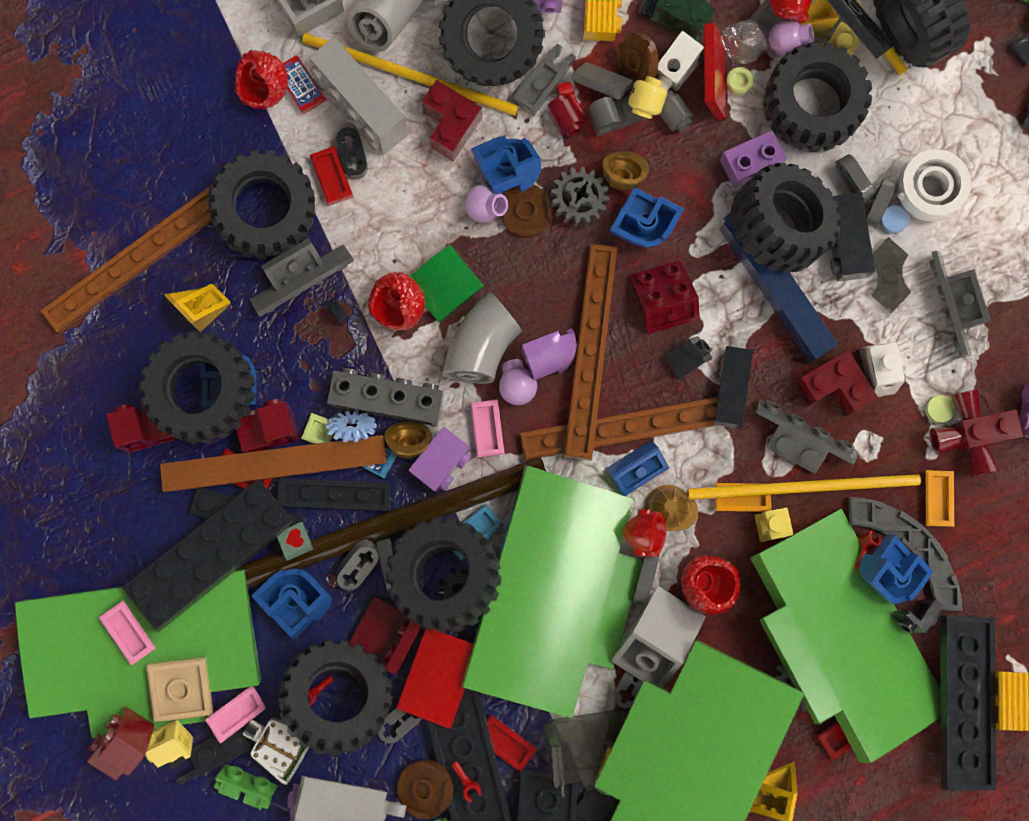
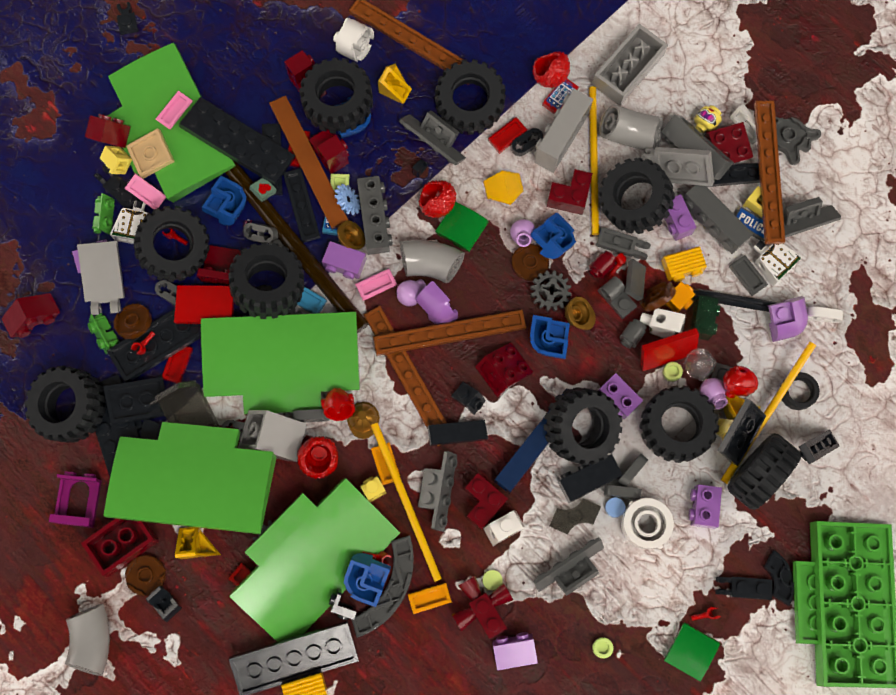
camera: 75 degrees right, 5 degrees down
blue slope [606,441,669,496] -> none
light yellow head [628,76,667,119] -> none
none -> white brick [333,18,374,62]
none -> yellow slope [483,170,524,205]
none -> light orange brick [665,281,695,313]
none -> medium lavender brick [688,484,722,529]

